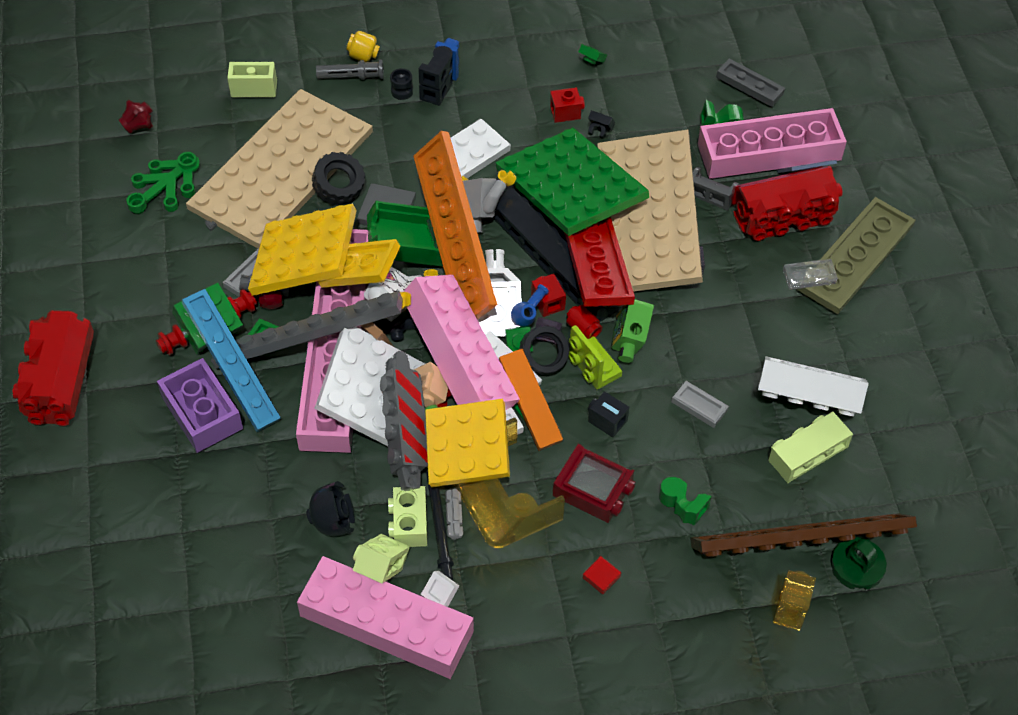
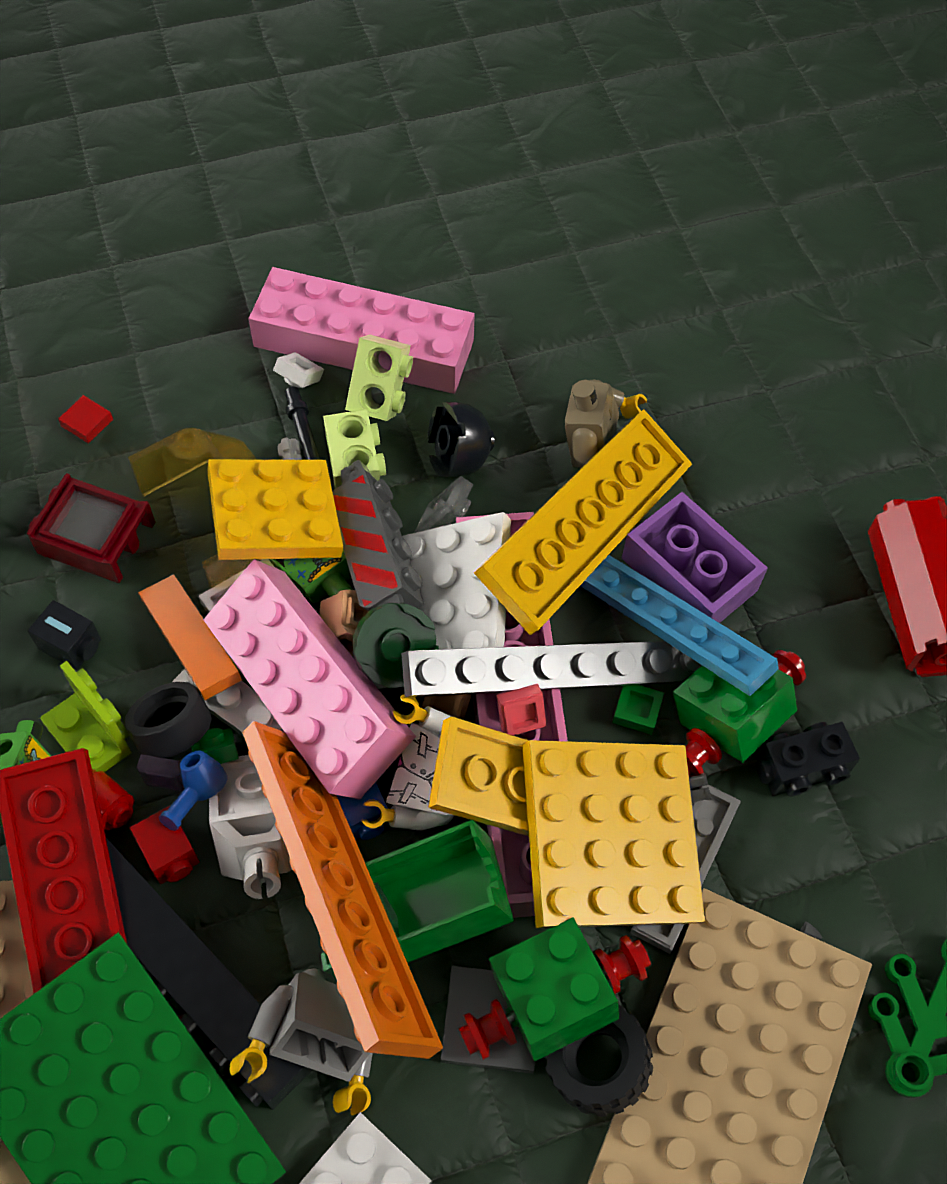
camera: 170 degrees right, 5 degrees up
none -> dark green tile [353,603,439,688]
none -> clear plate [415,476,473,533]
none -> green brick [458,917,651,1062]
none -> yellow plate [474,409,692,635]
none -> coral tile [496,684,546,736]
none -> dark tan torso [565,379,647,468]
none -> black brick [756,721,860,797]

